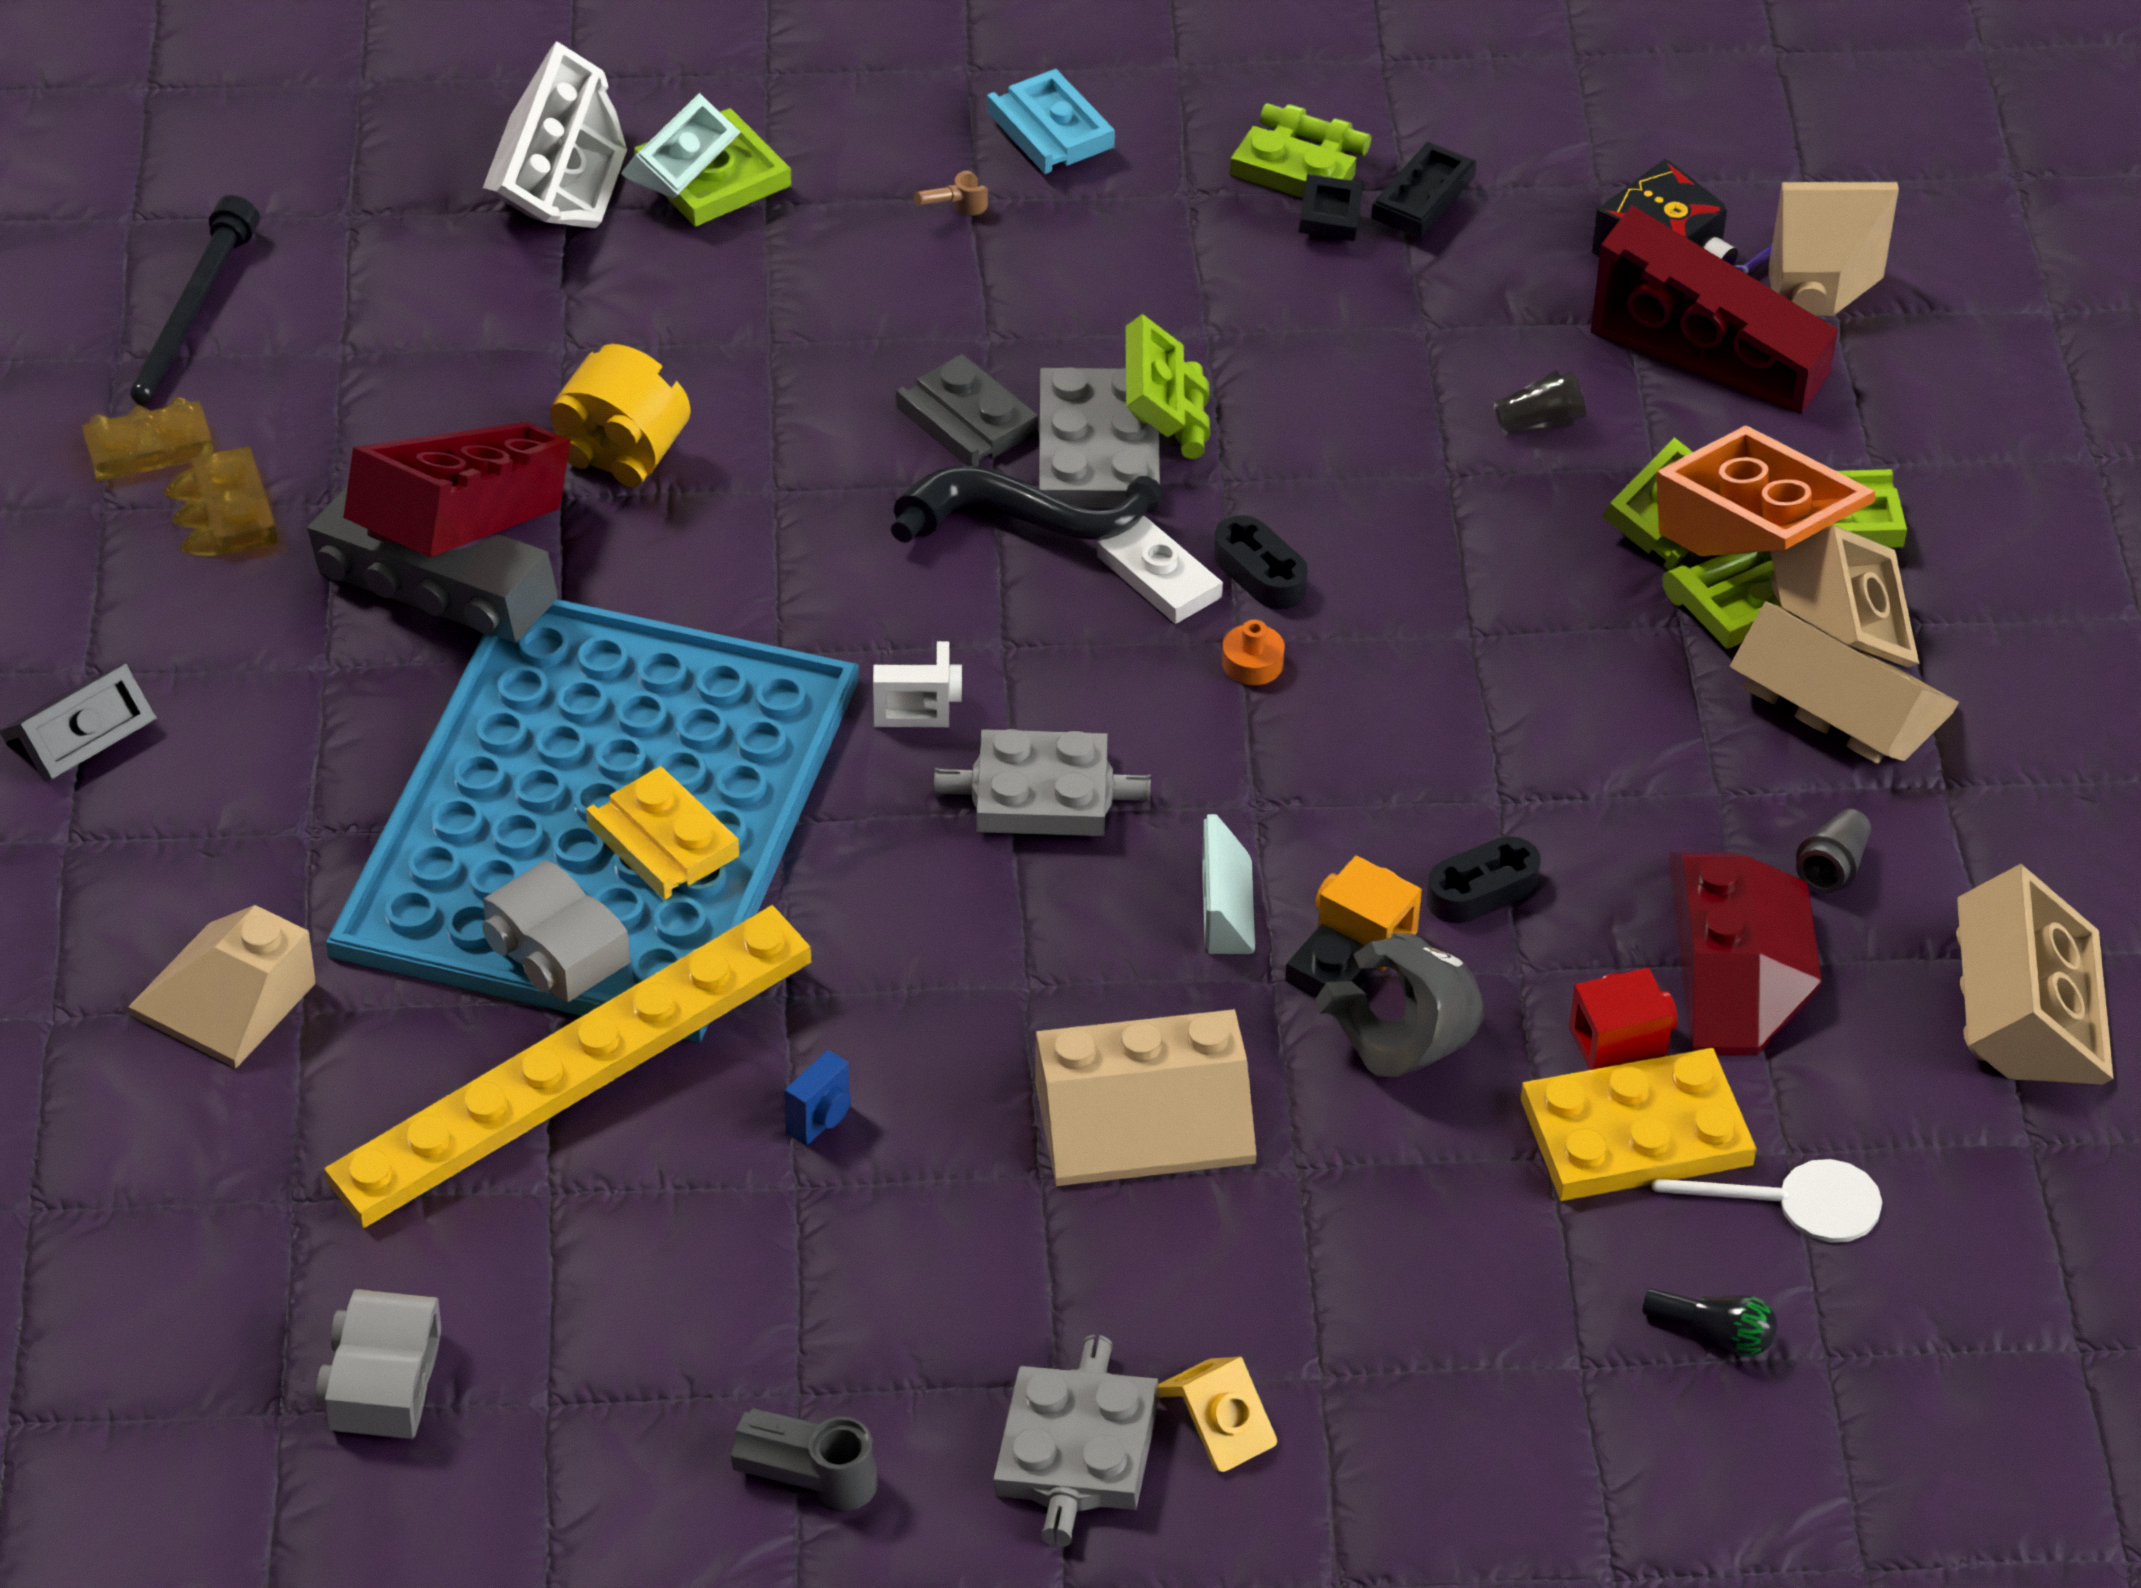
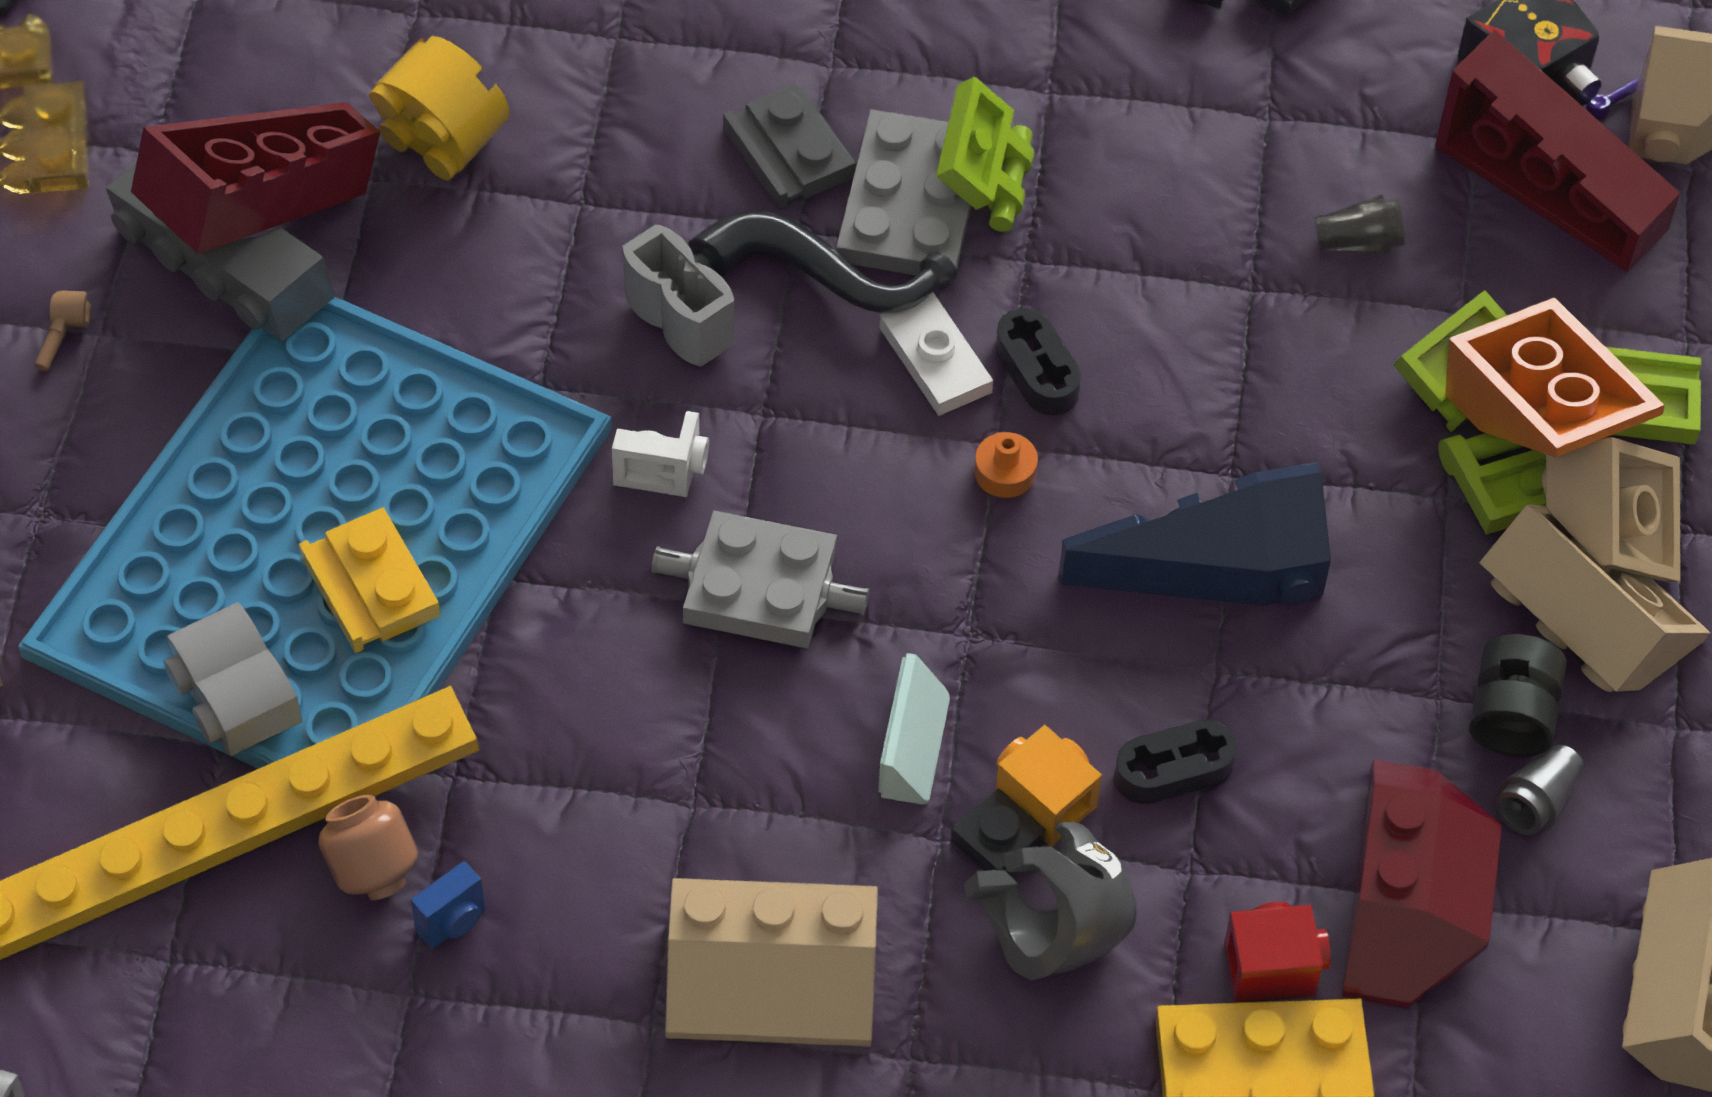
camera: 10 degrees right, 10 degrees up
none -> medium nougat hand [34,290,91,372]
none -> nougat head [319,794,418,900]
none -> light grey brick [622,224,734,367]
none -> dark blue wedge [1059,462,1331,606]
none -> pearl dark grey wheel [1469,634,1567,757]

